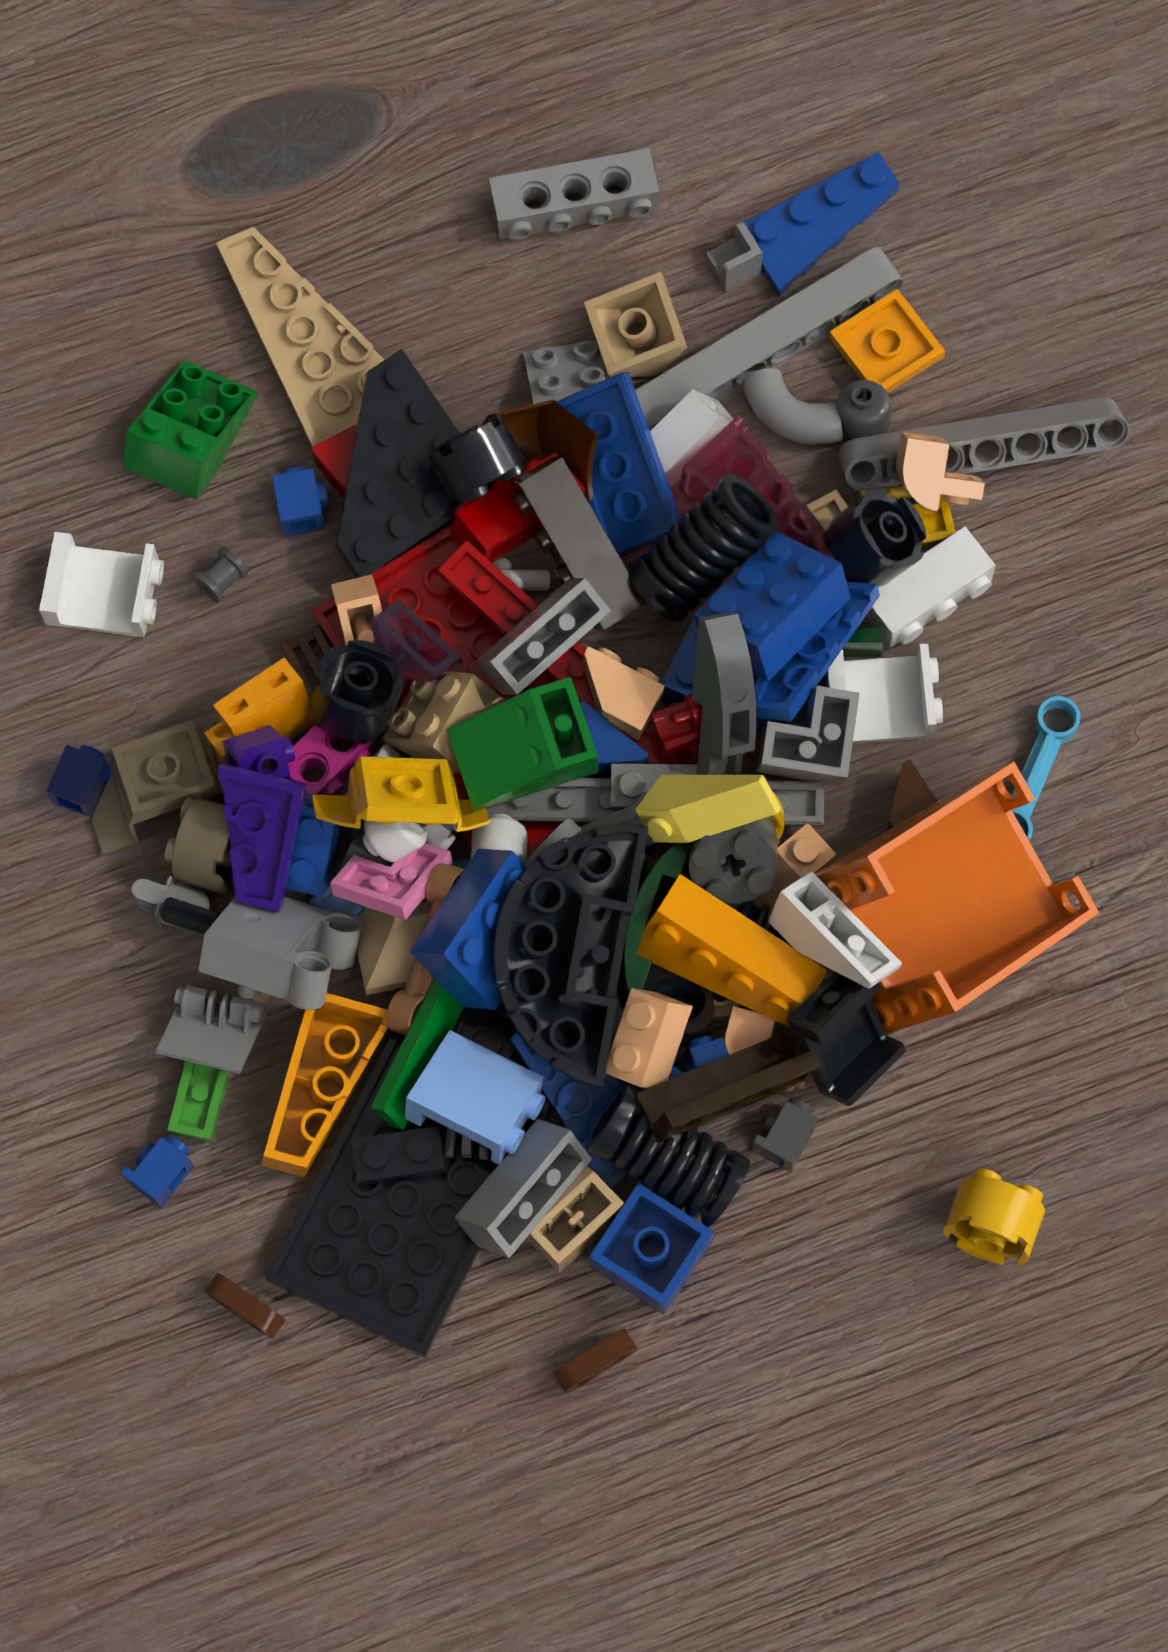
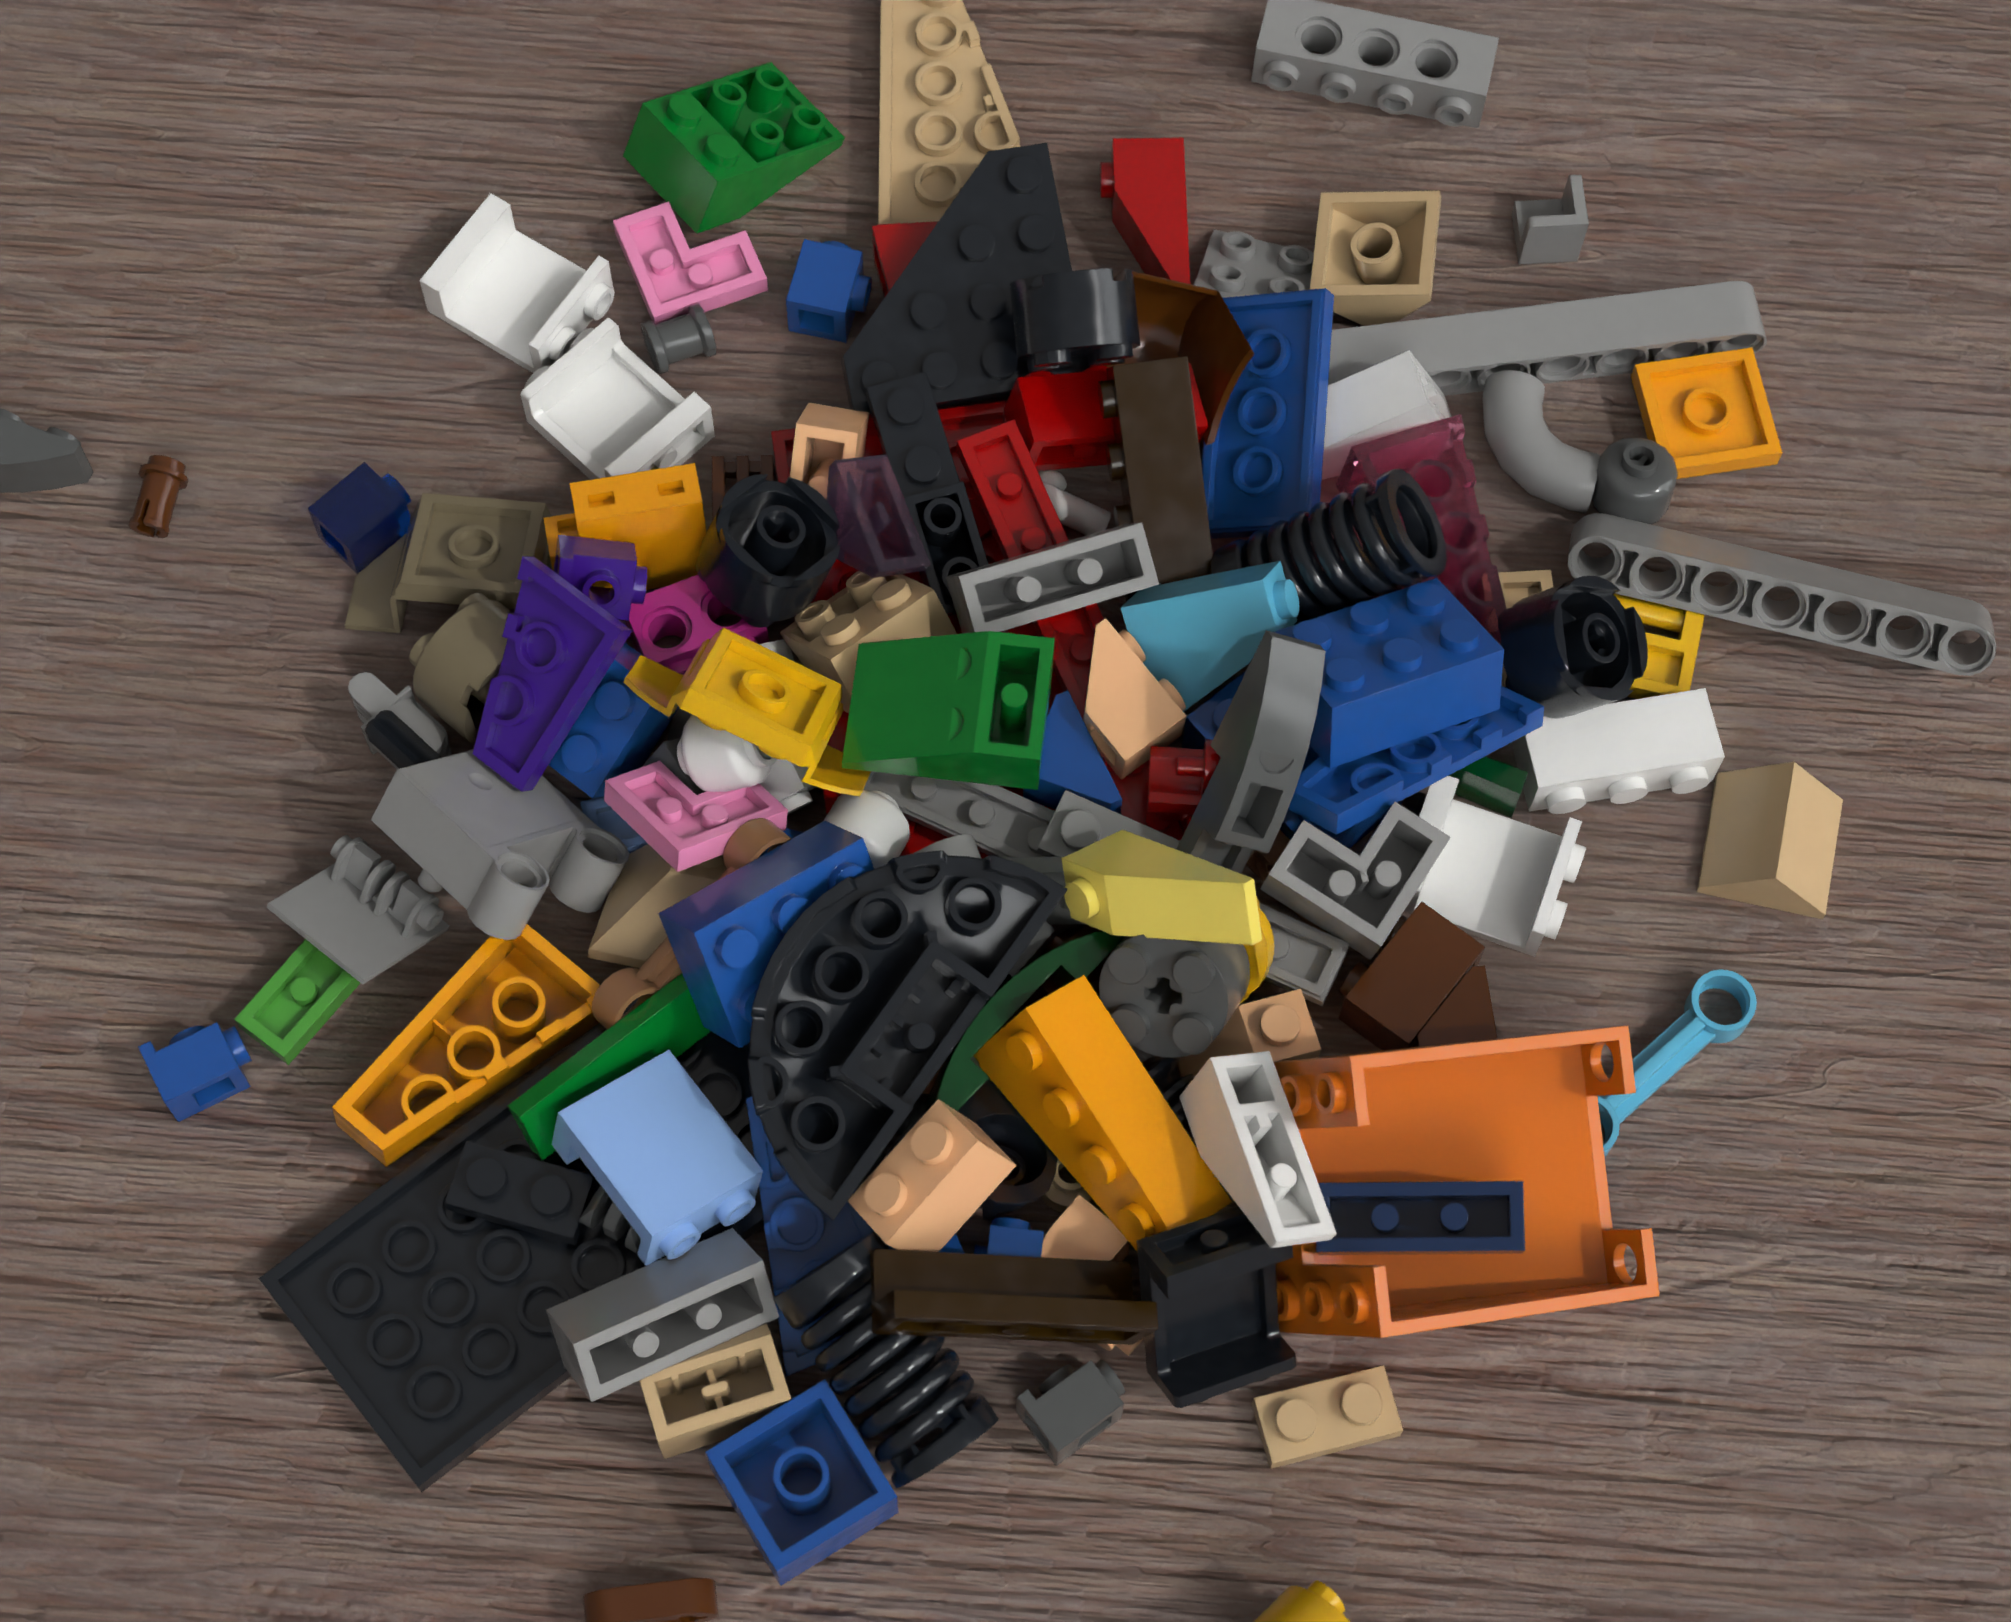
camera: 20 degrees right, 5 degrees down
reddish brown beam [204,1273,285,1339] -> none
blue wing [744,152,900,297] -> none
light nougat brick [896,431,985,511] -> none
none -> white panel [521,318,715,480]
none -> bright pink plate [613,202,768,324]
none -> black slope [865,372,988,616]
none -> red slope [1100,138,1190,284]
none -> medium azure slope [1121,561,1299,712]
none -> tan plate [1252,1365,1403,1469]
none -> dark blue brick [1316,1181,1525,1255]
none -> reddish brown brick [1338,901,1485,1051]
none -> tan slope [1696,762,1843,919]

